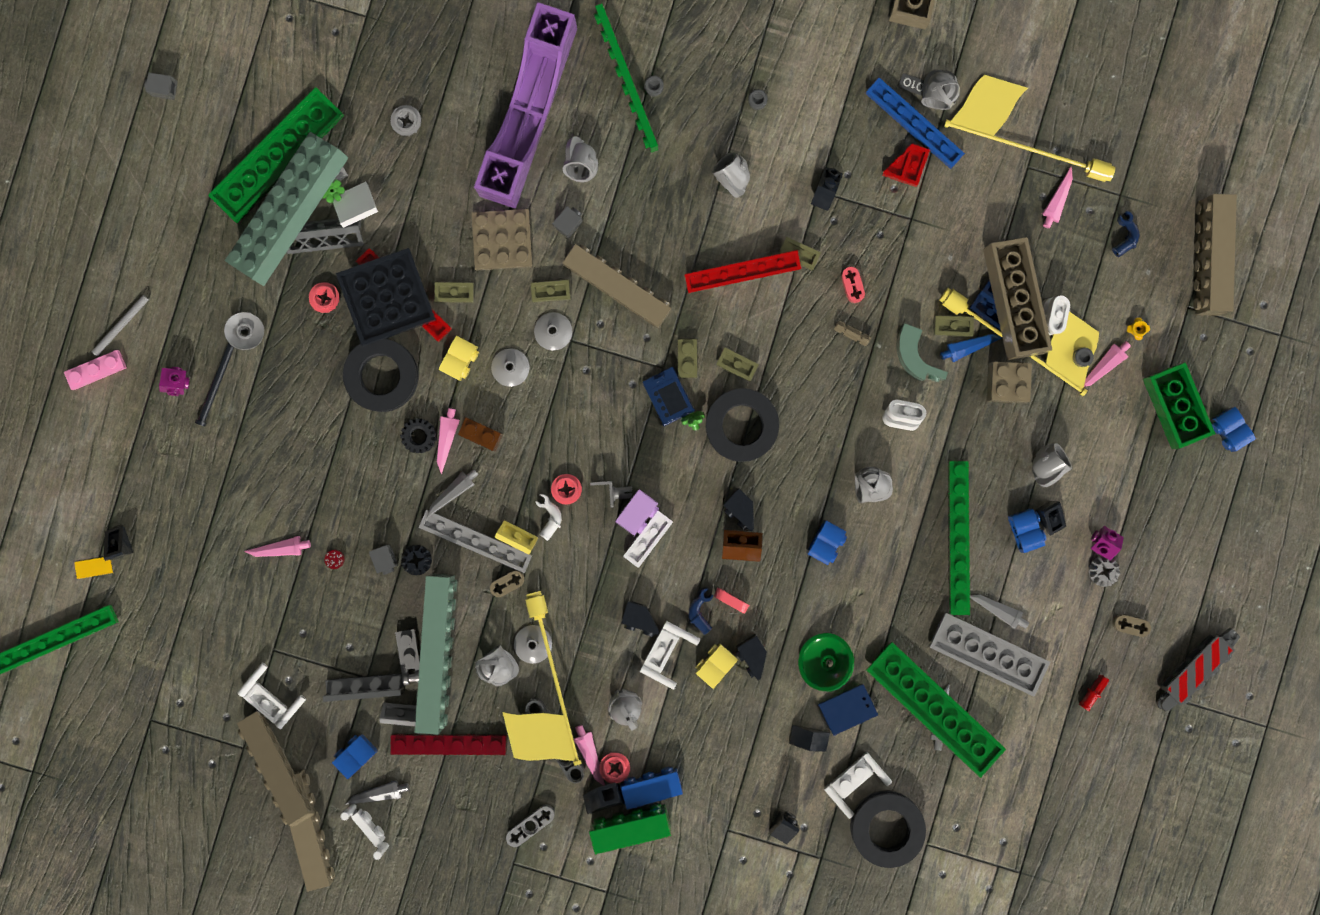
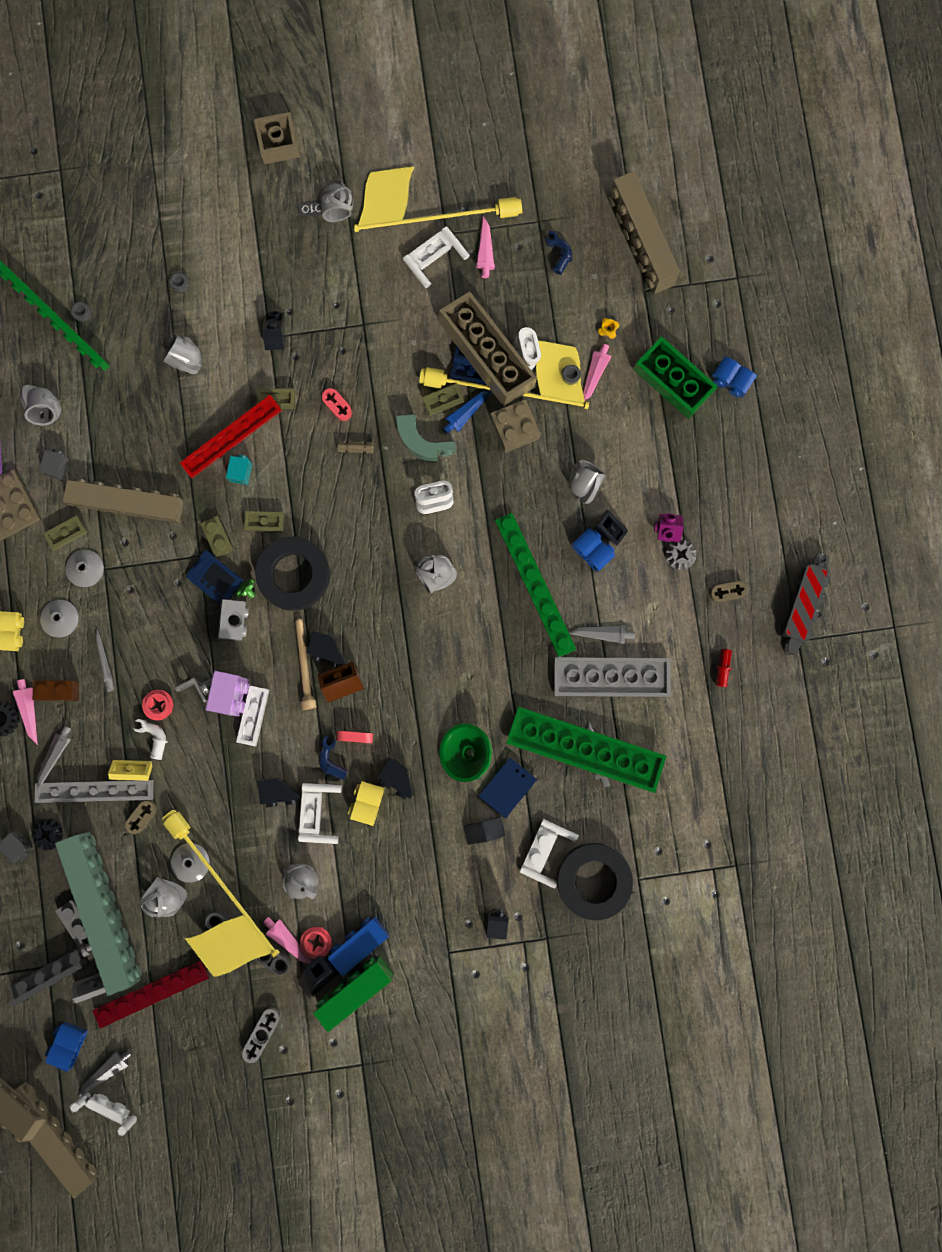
camera: 20 degrees left, 5 degrees down
blue brick [806,520,847,565] -> none
blue plate [865,78,965,169] -> none
red wing [882,144,930,187] -> none
none -> light grey bar [96,630,115,692]
none -> light grey brick [217,599,249,641]
none -> teal brick [226,454,252,485]
none -> tan piece [295,618,317,710]
none -> white plate [403,226,470,288]

